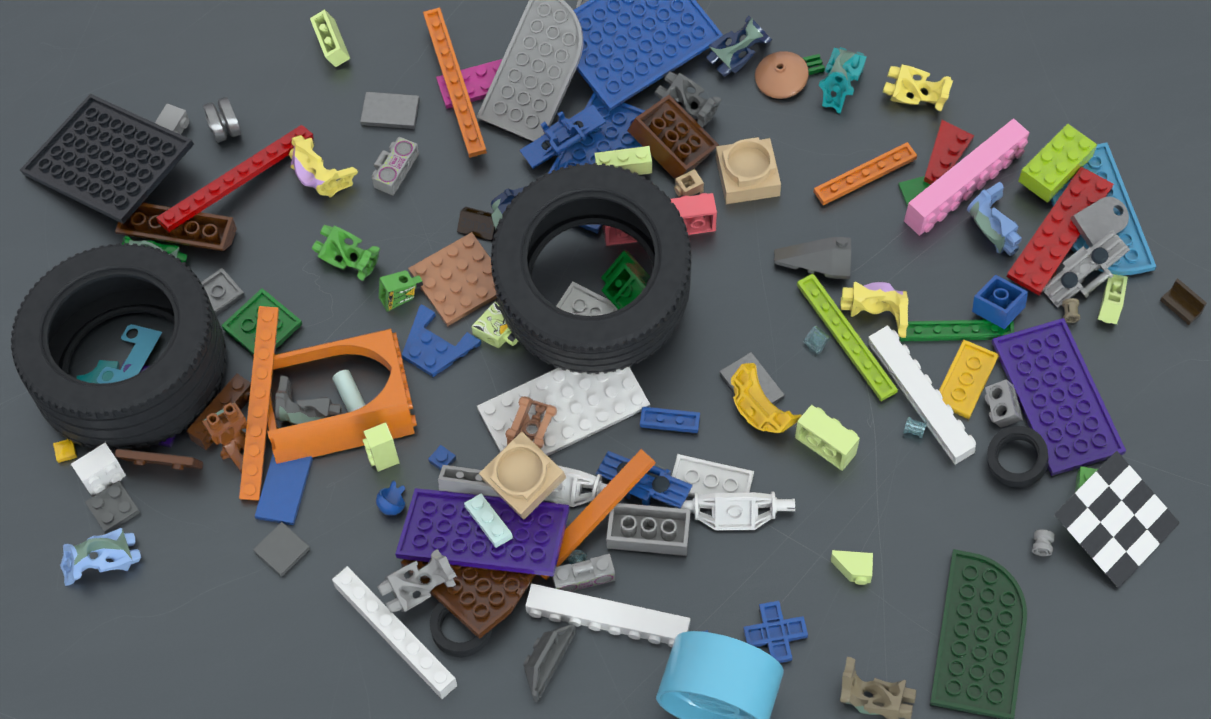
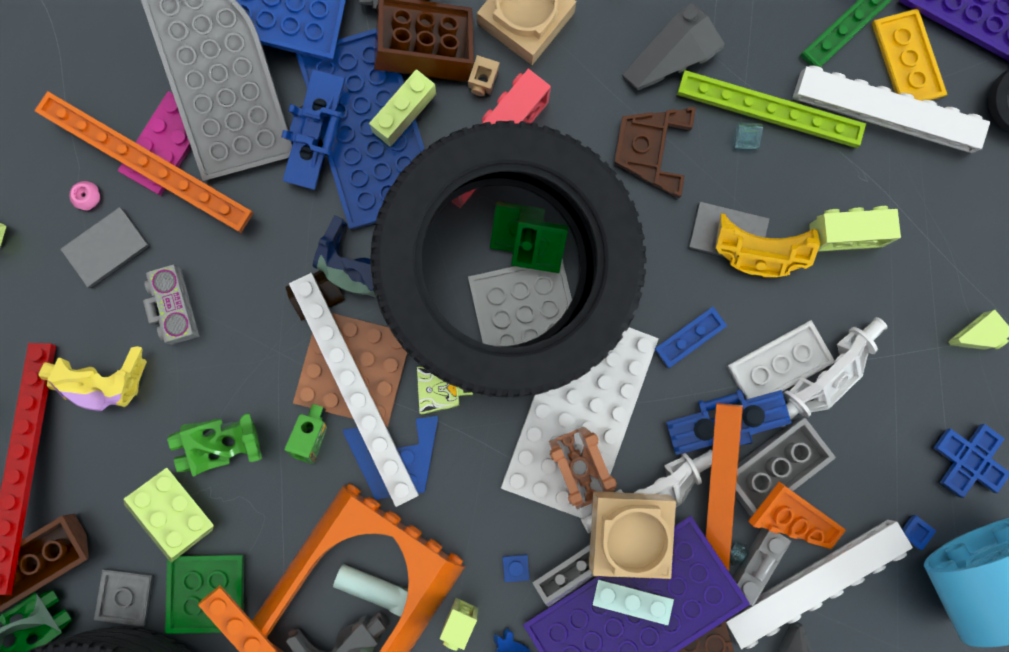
camera: 50 degrees left, 20 degrees up
light yellow hips [840,282,908,338] -> none
clear light blue bush [903,417,927,439] -> none
light grey brick [985,379,1023,428] -> none
none -> bright pink plate [69,181,100,211]
none -> yellowish green brick [124,468,214,563]
none -> white plate [289,273,419,507]
none -> reddish brown wing [614,107,696,198]
none -> orange wing [748,482,846,549]

